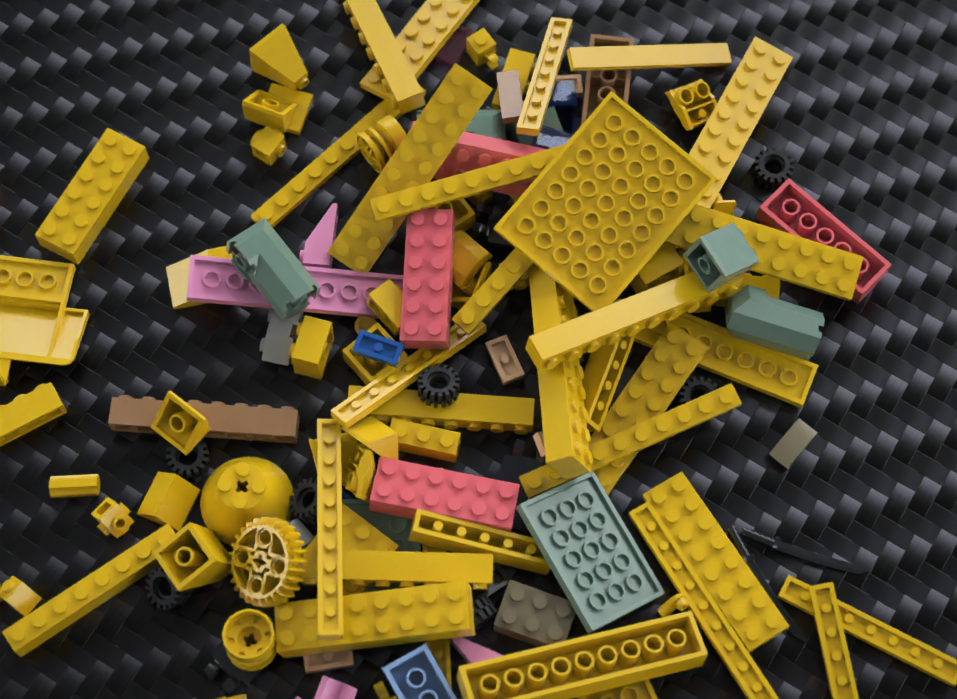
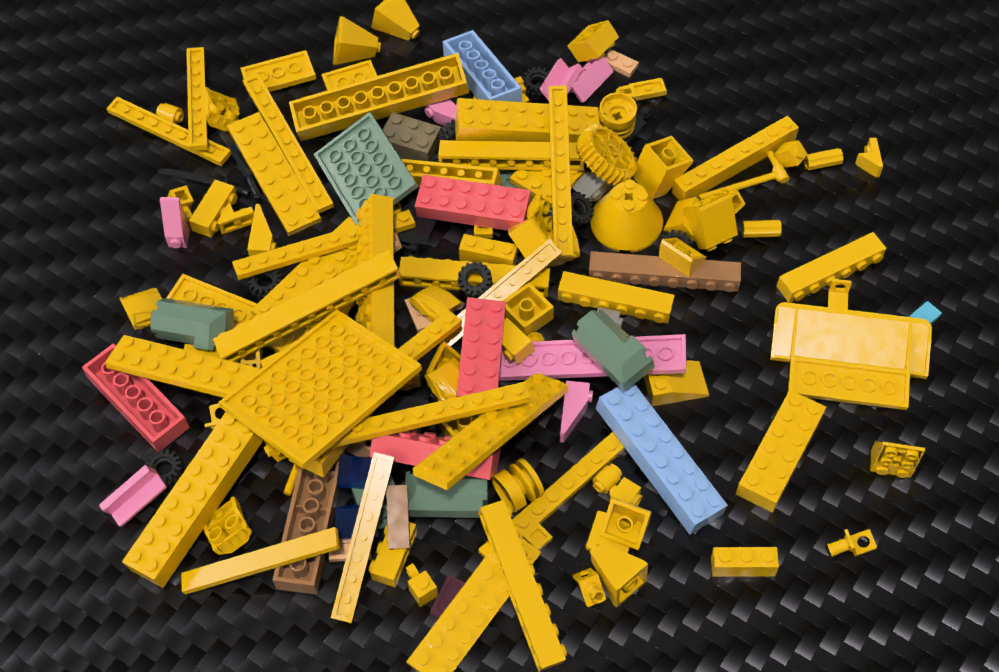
camera: 175 degrees left, 10 degrees down
yellow brick [289,315,334,380] -> none
blue plate [352,329,404,368] -> none
yellow arm [657,593,689,617] -> none
sand green slope [683,223,759,293] -> none
dark tan slope [769,418,818,469] -> none
none -> bright pink panel [99,465,167,526]
none -> yellow slope [119,288,162,330]
none -> yellow brick [156,103,184,124]
none -> bright pink slope [160,197,190,248]
none -> yellow brick [167,186,194,222]
none -> yellow brick [189,180,237,238]
none -> yellow slope [203,87,240,131]
none -> yellow slope [218,202,254,234]
none -> yellow slope [247,204,277,257]
none -> yellow slope [409,284,464,322]
none -> yellow plate [523,523,553,551]
none -> yellow brick [558,271,674,324]
none -> yellow bracket [572,568,606,607]
none -> yellow brick [593,464,622,494]
none -> light blue brick [596,384,728,535]
none -> yellow slope [683,193,738,251]
none -> yellow bar [698,151,790,200]
none -> yellow brick [711,547,779,577]
none -> yellow bracket [827,529,877,557]

